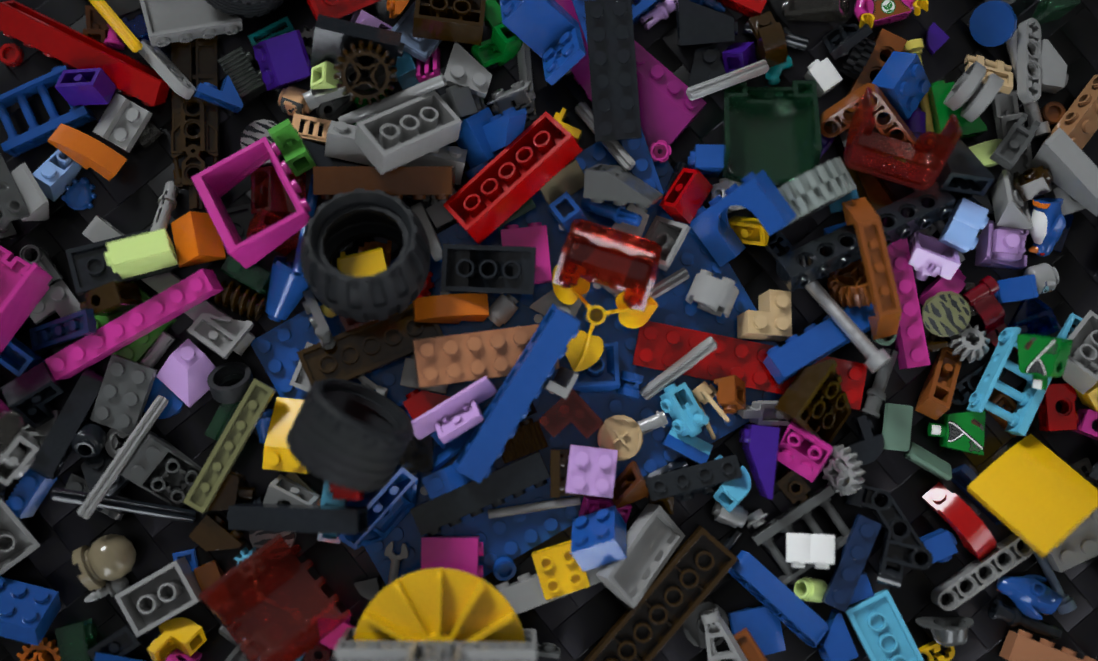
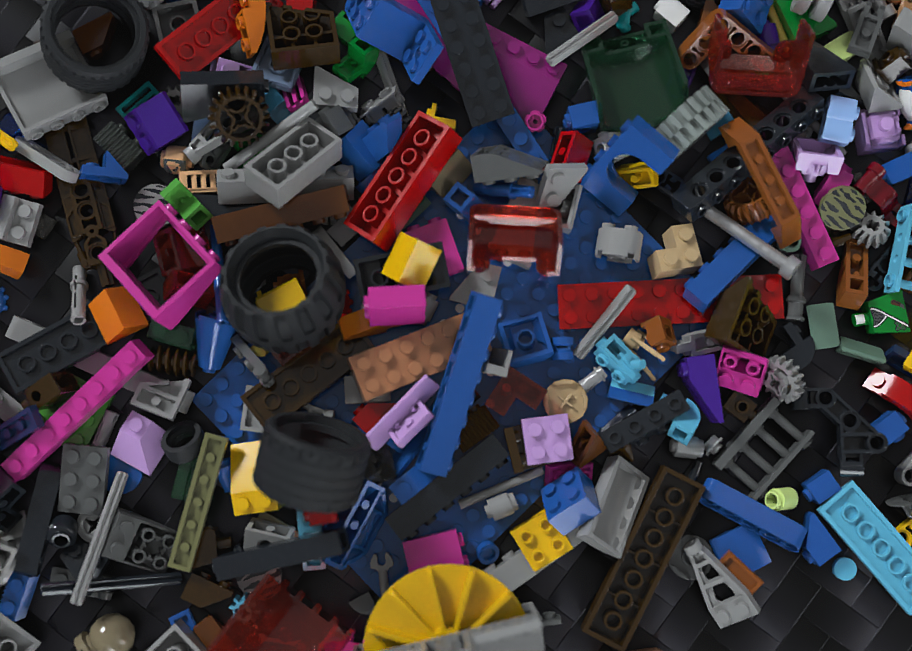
camera: 15 degrees left, 0 degrees up
yellowish green brick [104,228,178,279] -> none
yellowish green slope [310,61,339,90] -> none
yellow plant [552,265,658,372] -> none
light grey axle [575,102,636,171] -> none
light grey axle [643,268,690,300] -> none
white brick [786,533,835,569] -> none
dark blue plate [822,514,882,612] -> none
none -> dark pink brick [364,285,426,327]
none -> yellow slope [381,231,442,287]
none -> light grey brick [484,492,519,521]
none -> light grey wing [535,163,588,207]

